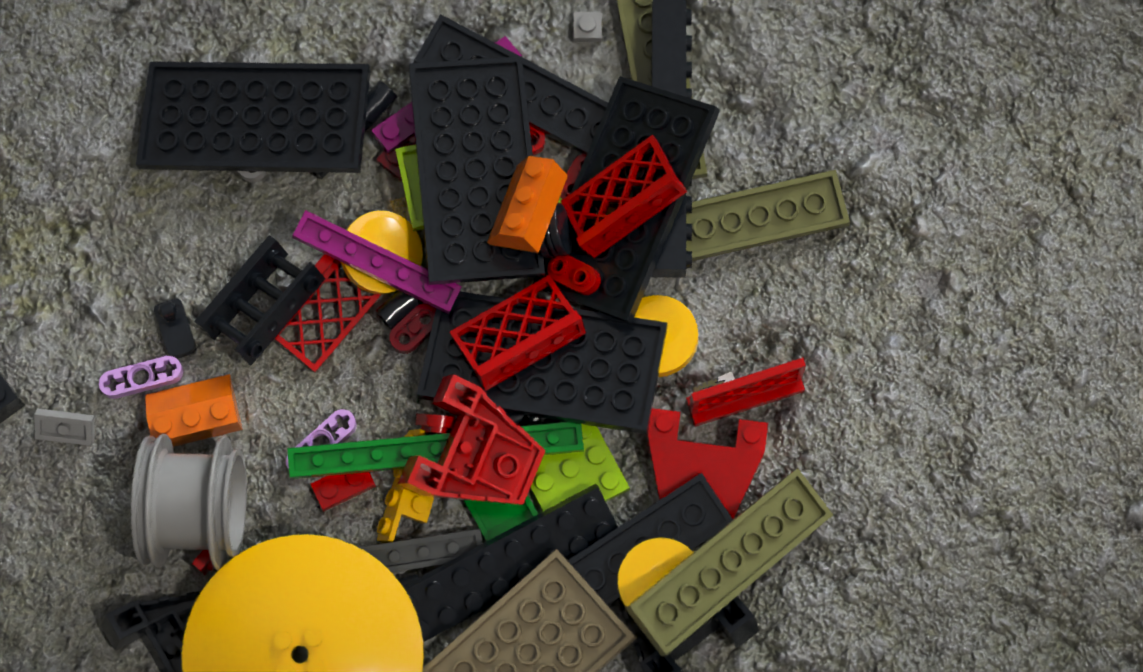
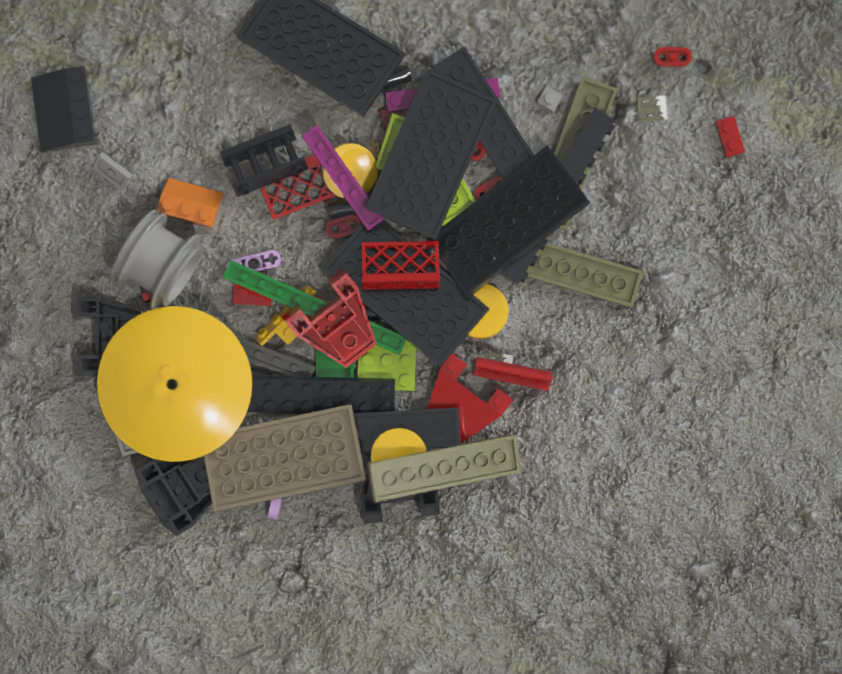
camera: 25 degrees right, 10 degrees up
lavender beam [99,356,183,399] -> none
black piece [154,298,196,359] -> none
red plate [415,413,455,434] -> none
orange slope [487,156,568,253] -> none
black head [540,203,573,259] -> none
red plate [547,255,601,295] -> none
red fence [561,135,687,258] -> none

